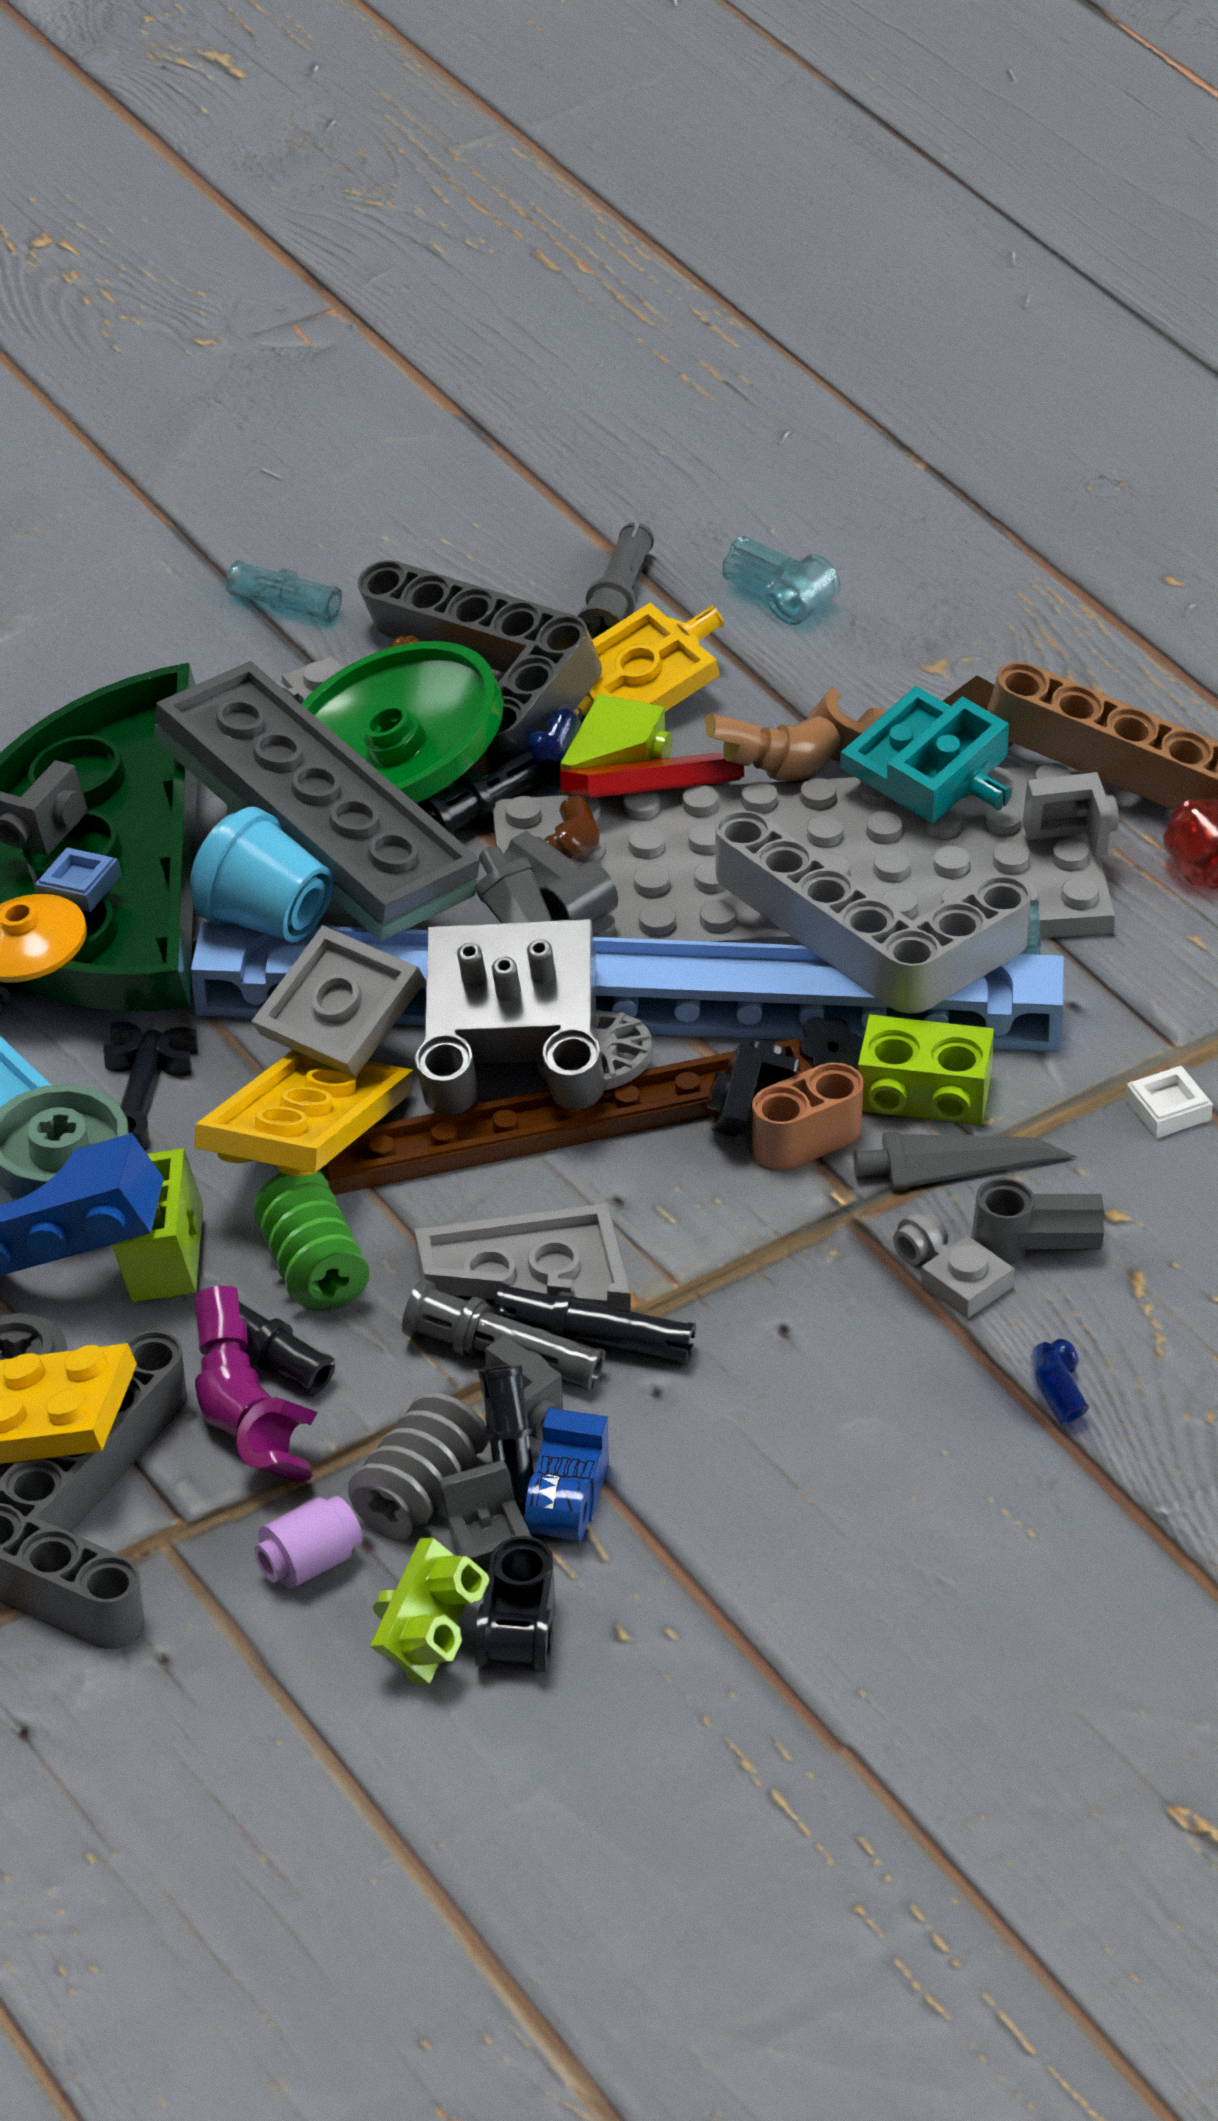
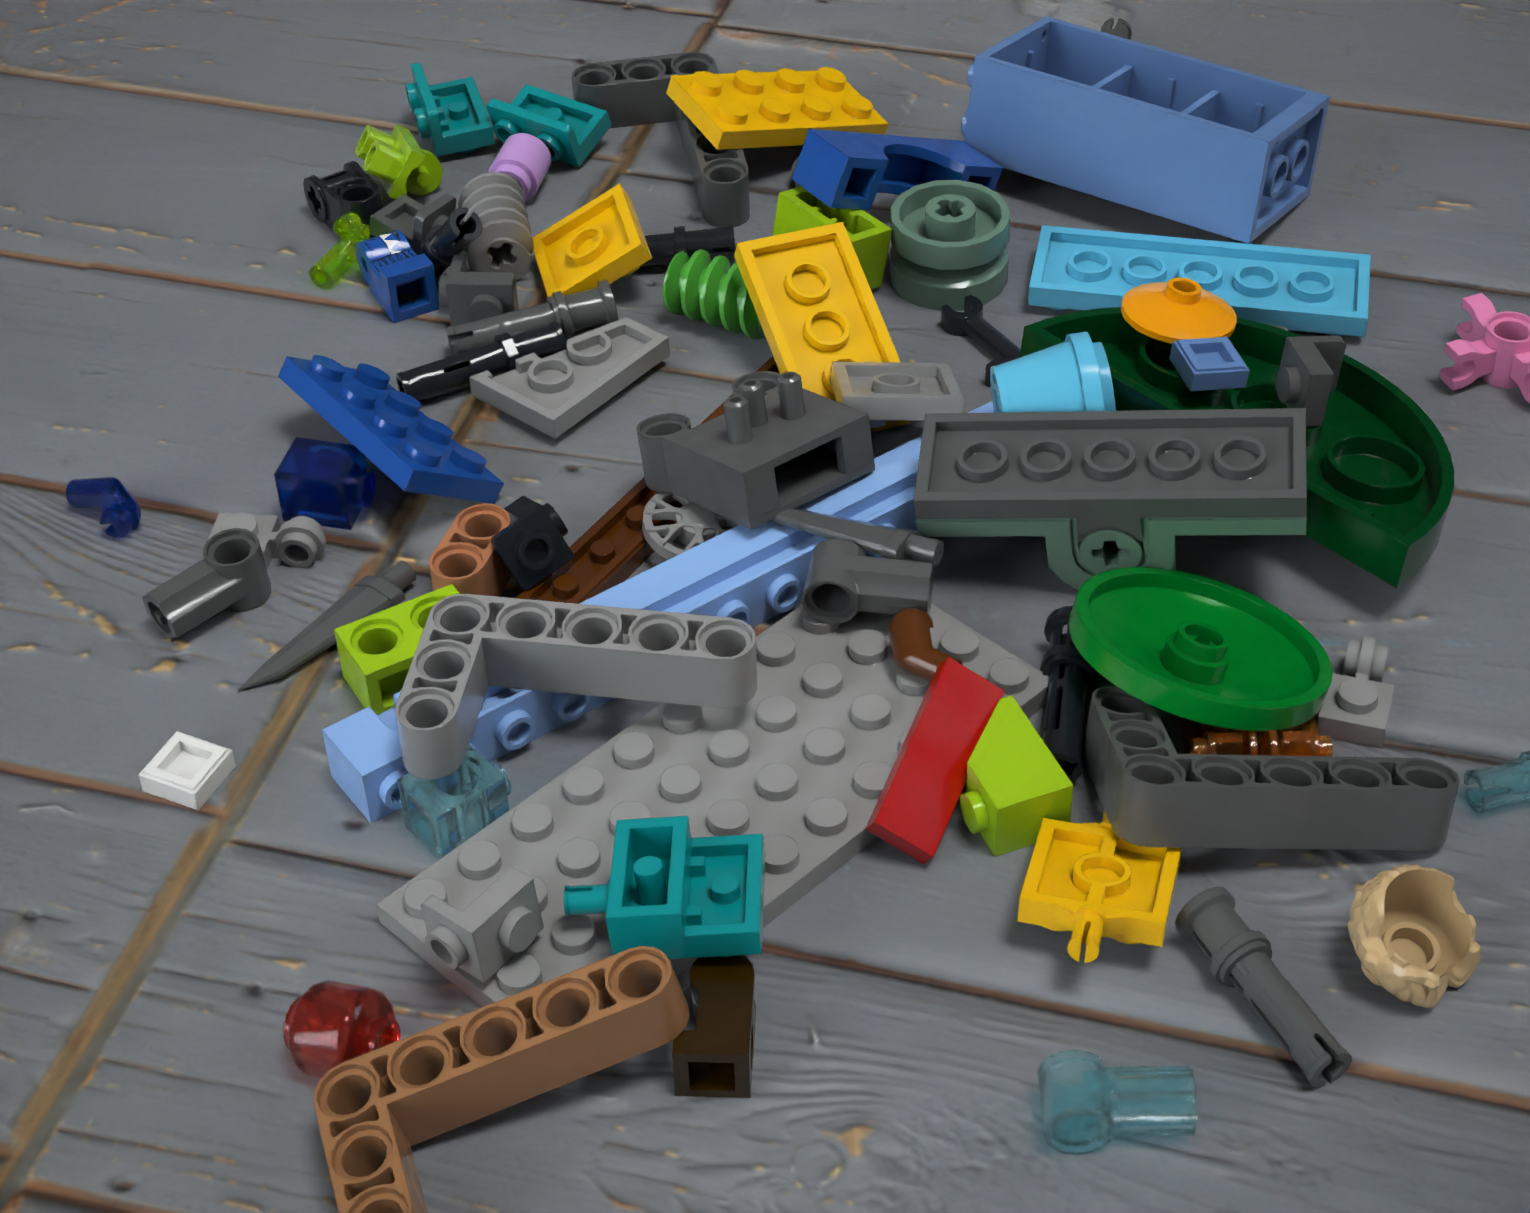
camera: 140 degrees right, 0 degrees up
magenta piece [195,1286,318,1483] -> none
clear blue arm [529,703,584,763] -> none
medium nougat piece [705,686,885,782] -> none
none -> clear blue brick [274,437,375,530]
none -> blue plate [278,355,504,504]
none -> clear neon green arm [309,212,370,289]
none -> teal bracket [405,62,495,156]
none -> teal bracket [486,84,612,167]
none -> yellow plate [533,183,652,297]
none -> tan hair [1347,864,1482,1008]

